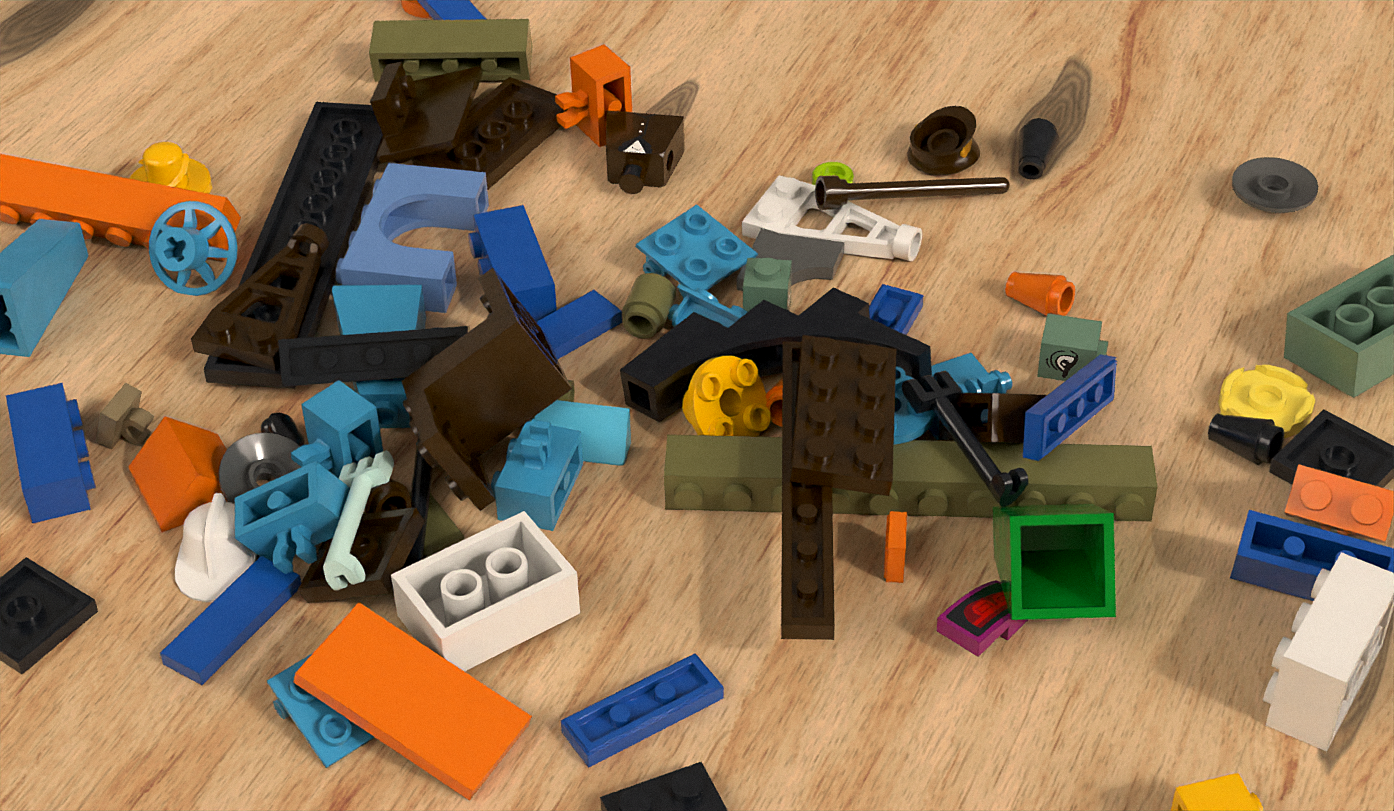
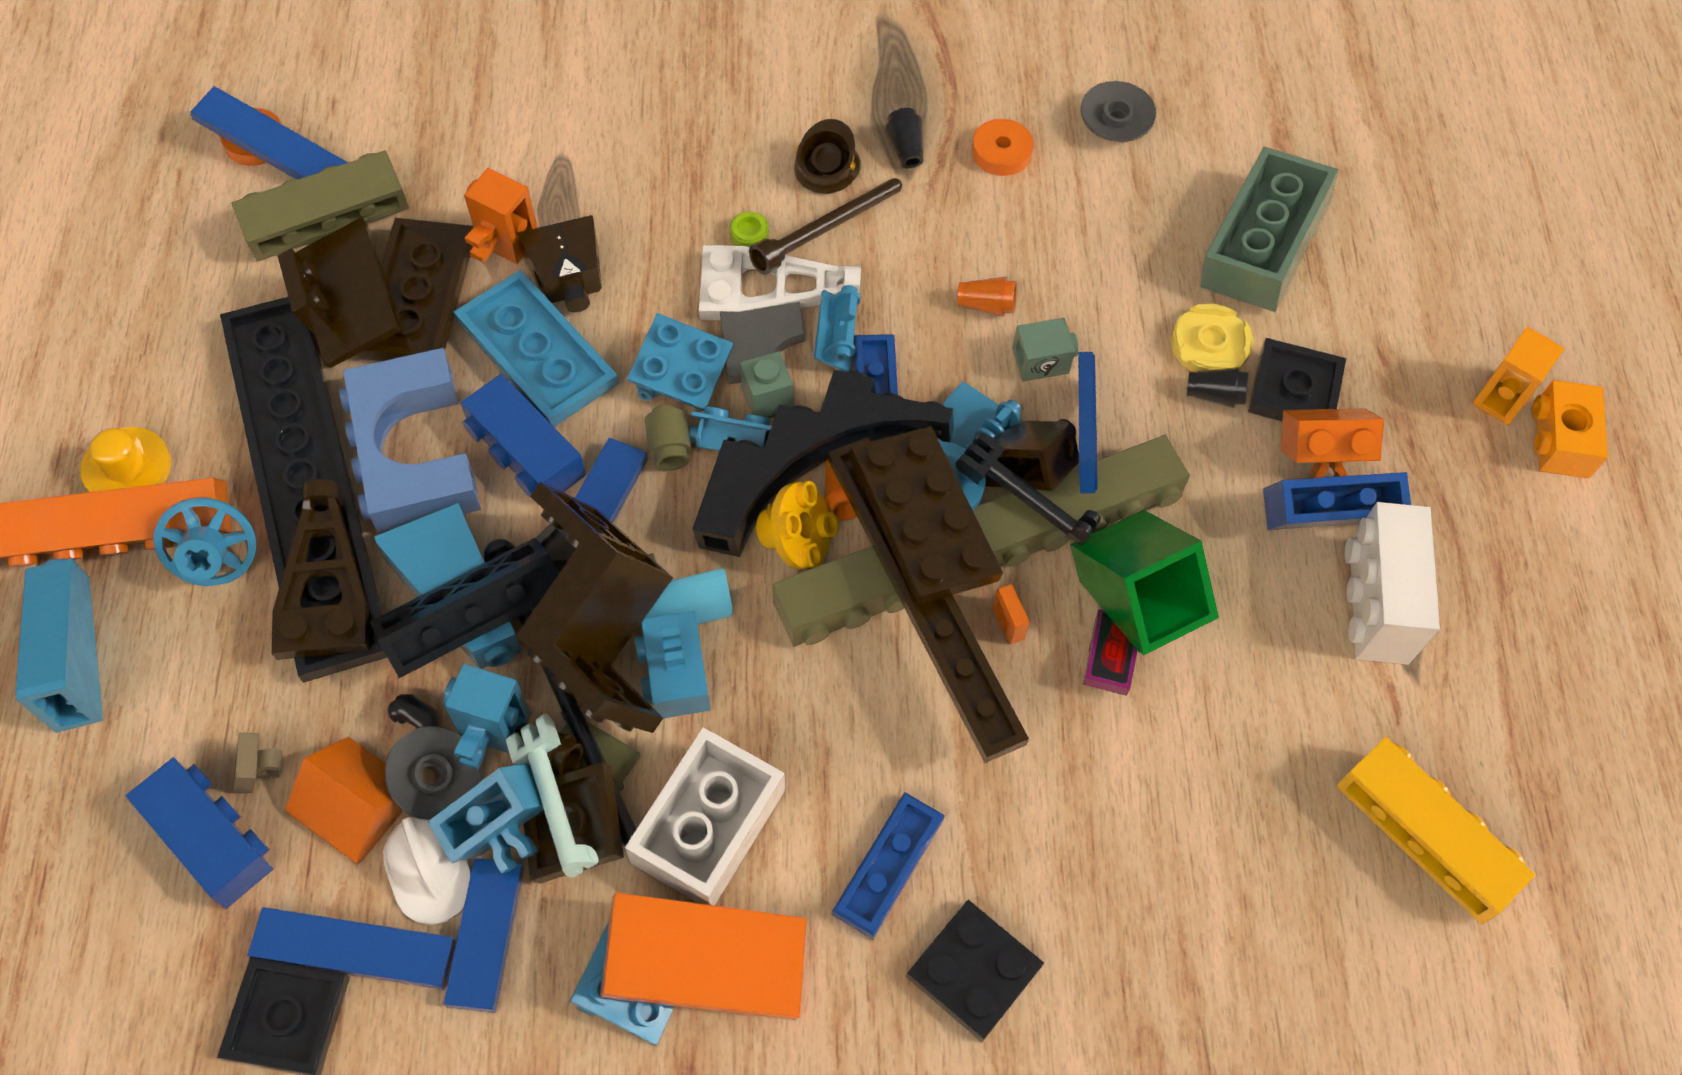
camera: 30 degrees left, 20 degrees up
none -> blue tile [247,907,456,990]
none -> dark azure plate [454,270,619,427]
none -> dark azure hinge [814,285,861,372]
none -> orange piece [972,119,1034,176]

